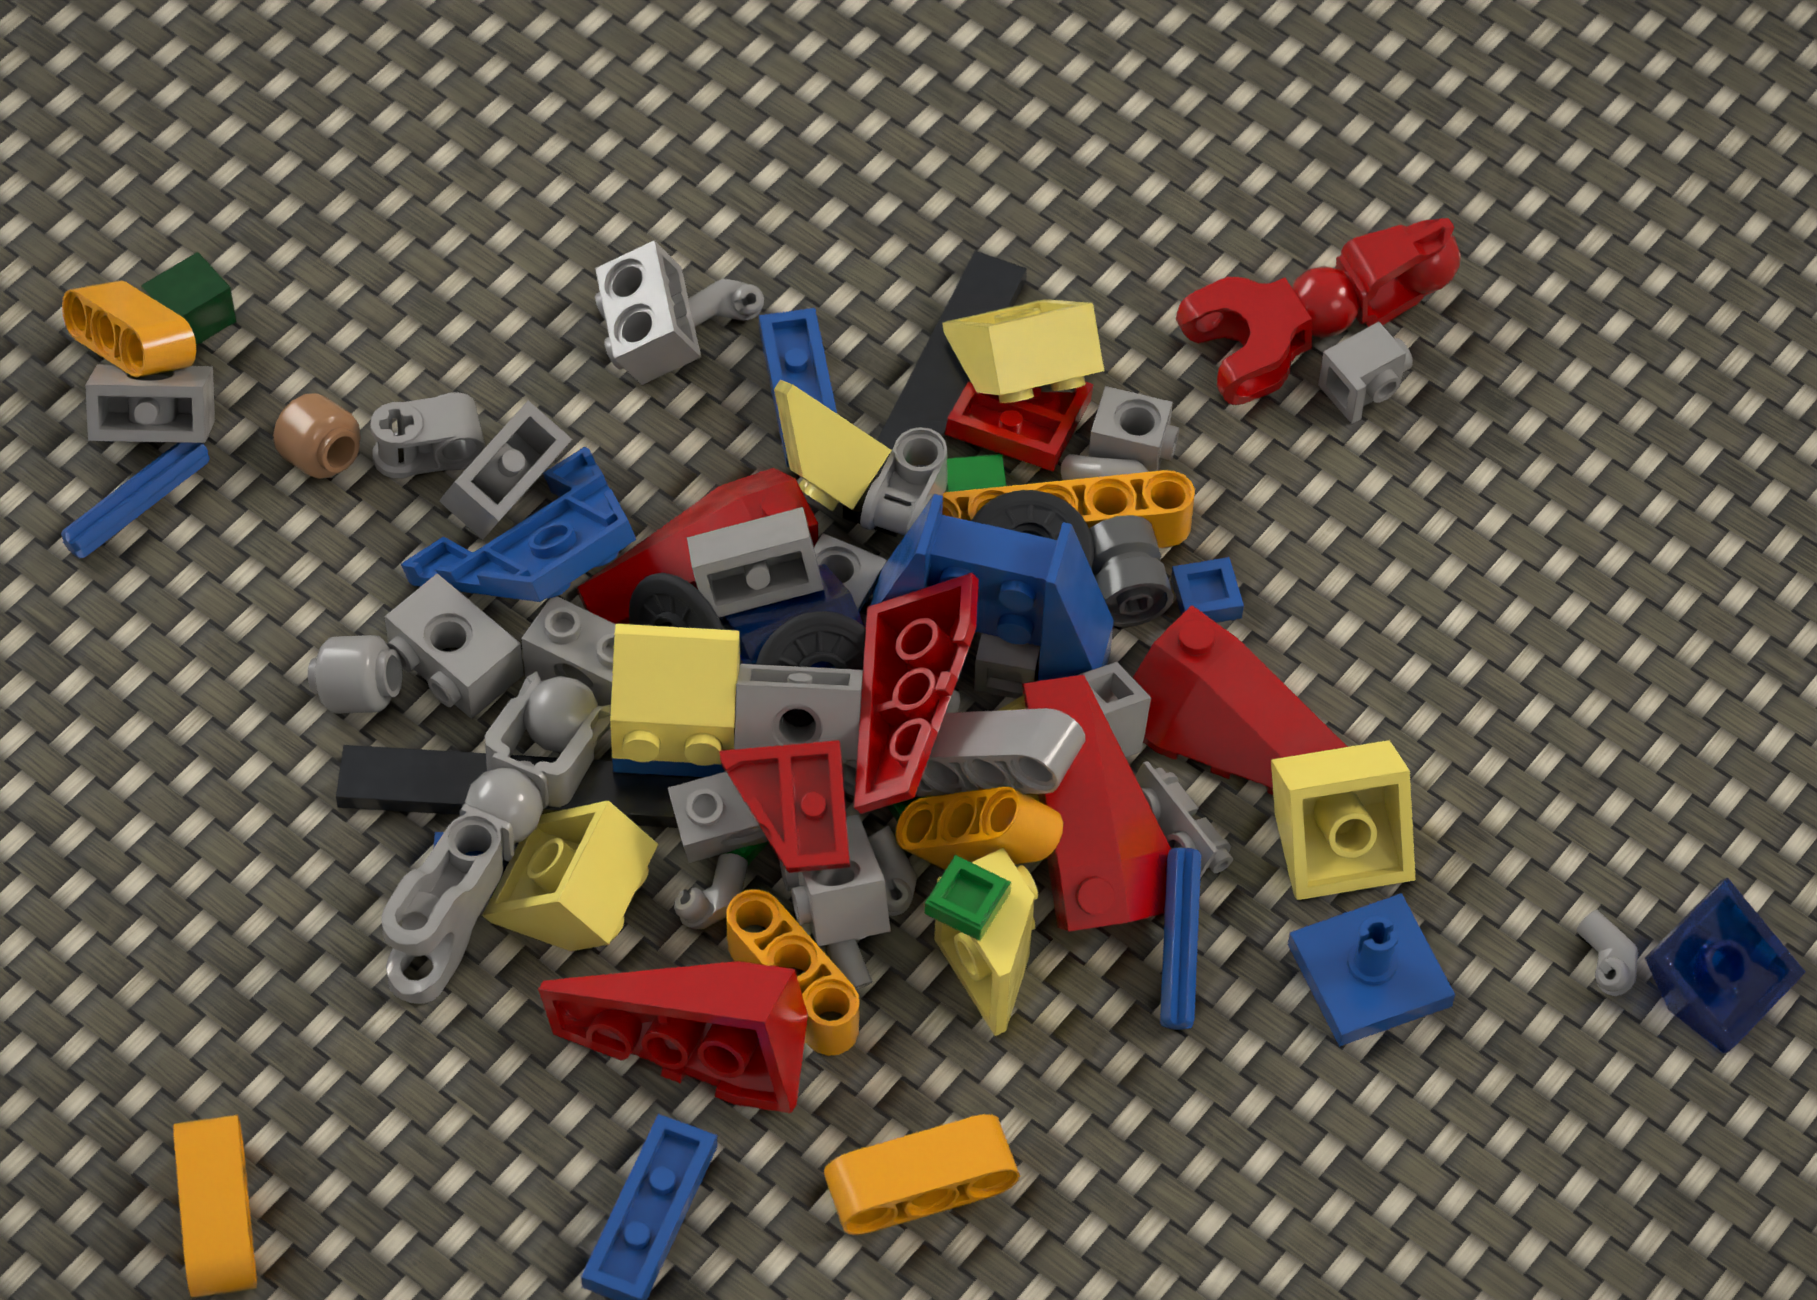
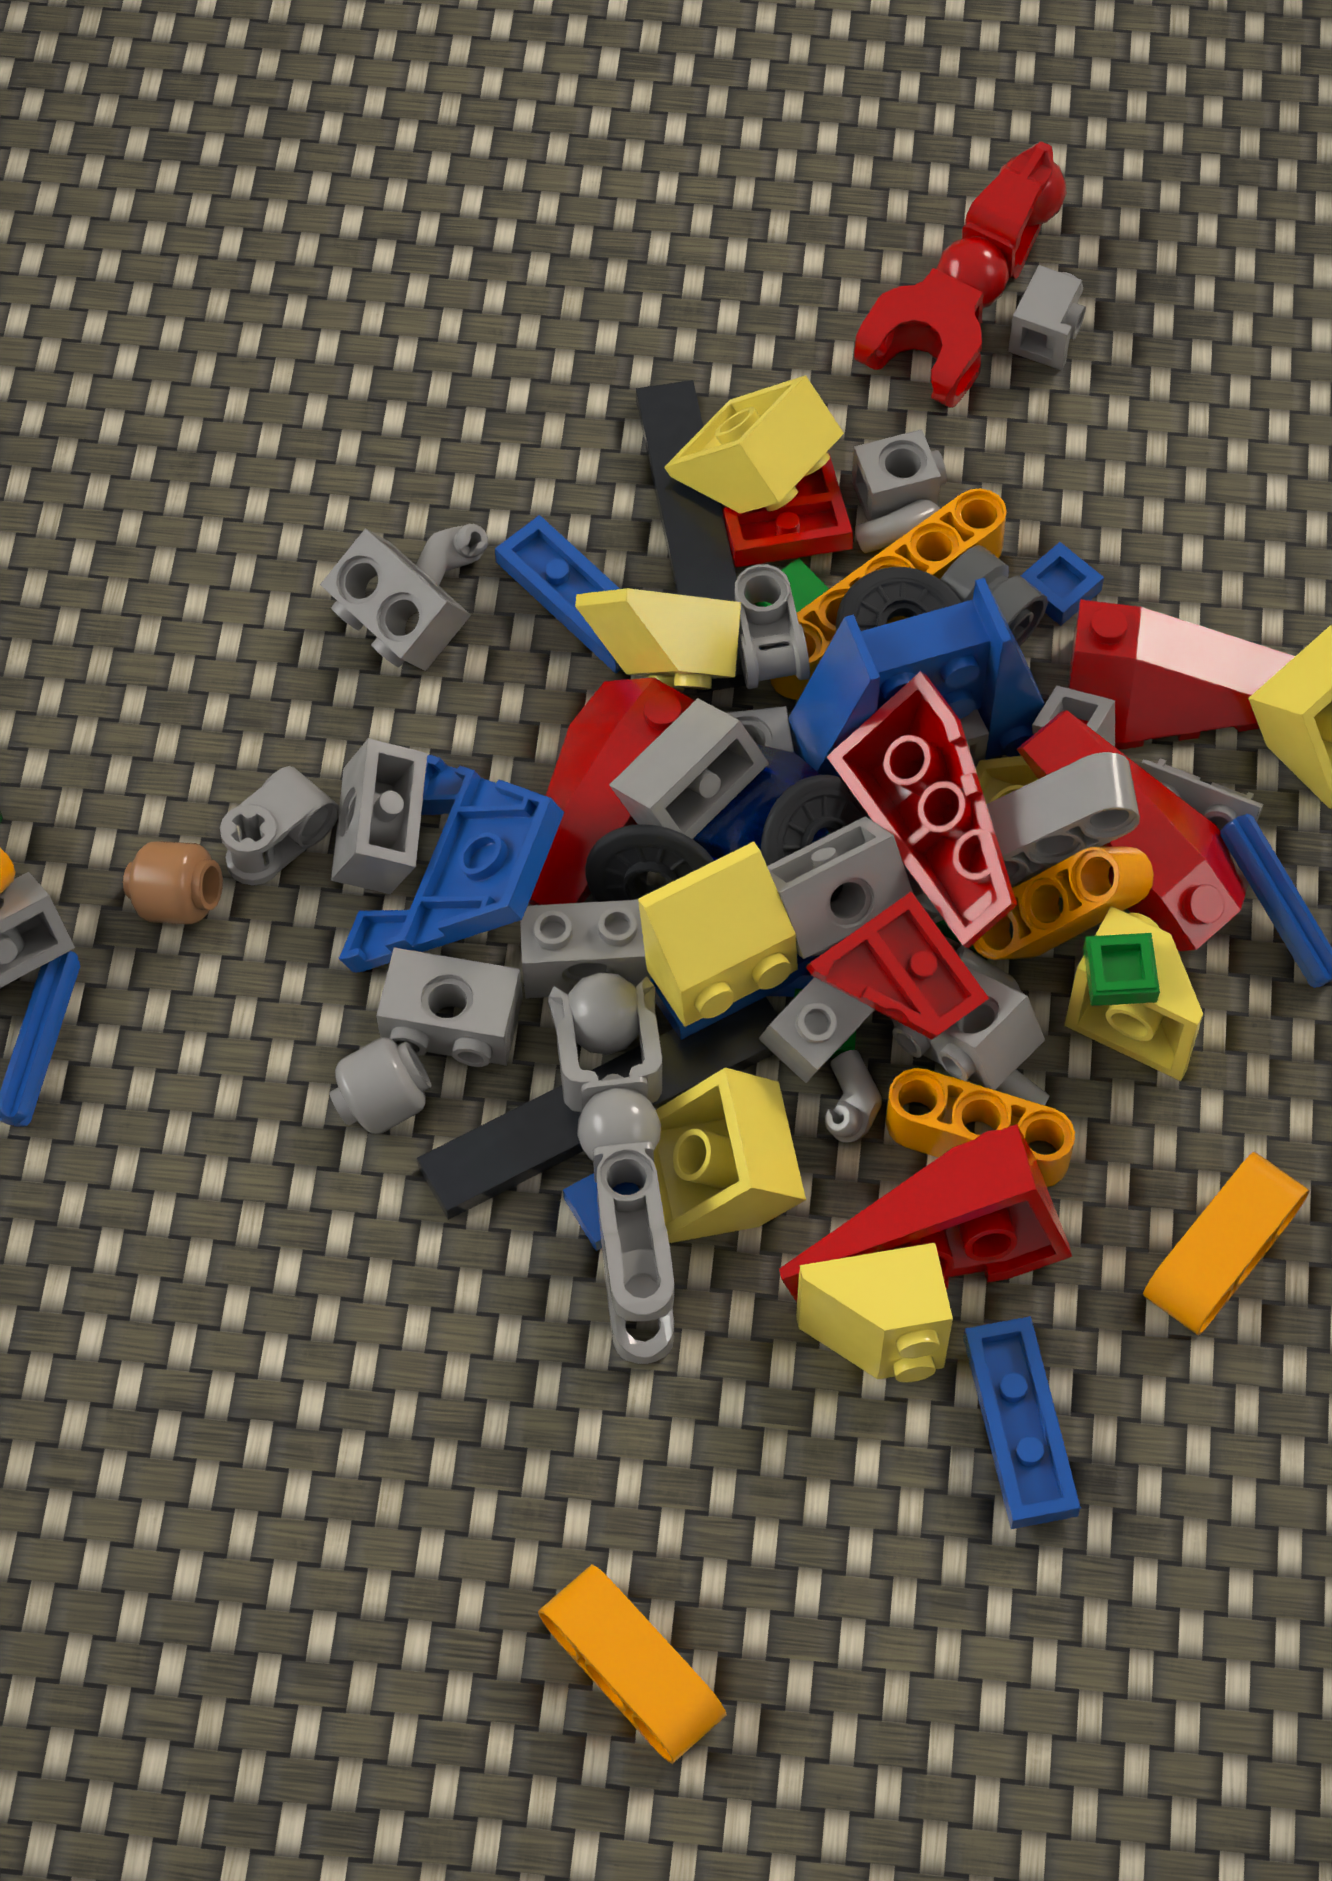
camera: 30 degrees left, 5 degrees up
none -> light yellow slope [796,1243,953,1382]

